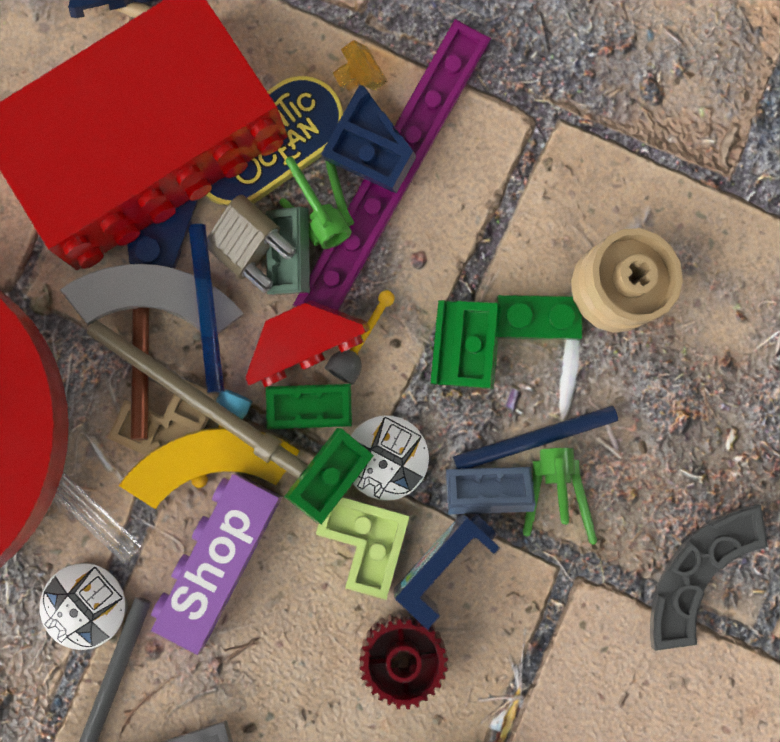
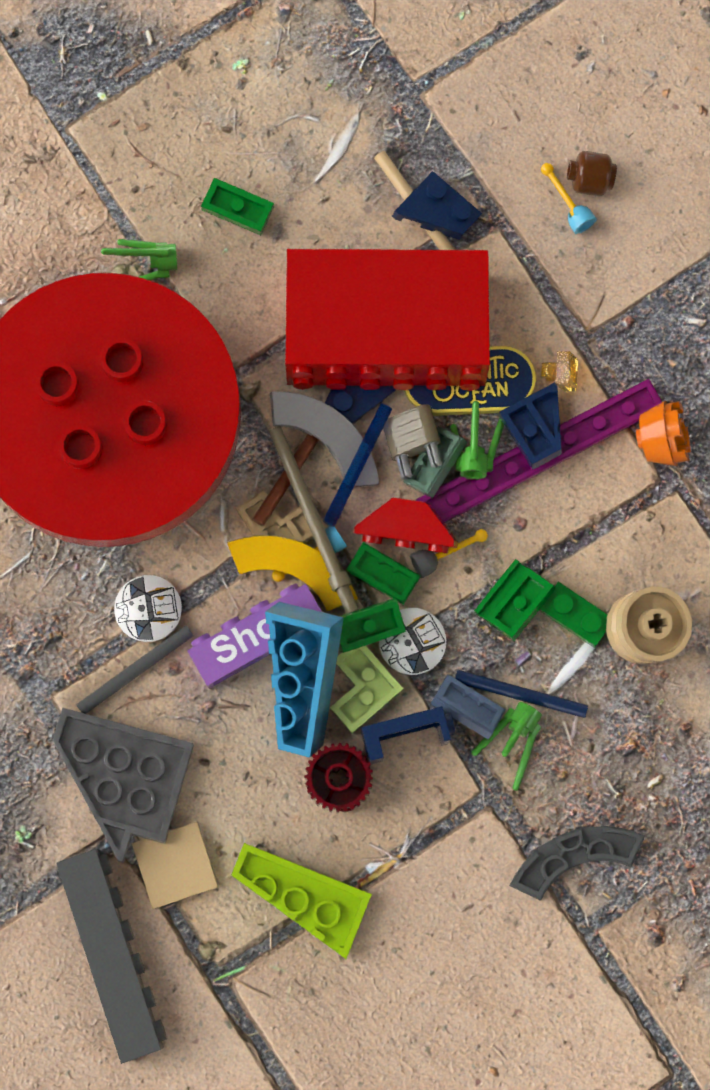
camera: 30 degrees right, 5 degrees down
clear axle [54,471,142,563] -> none
none -> dark azure wedge [265,602,344,758]
none -> orange cone [636,400,691,466]

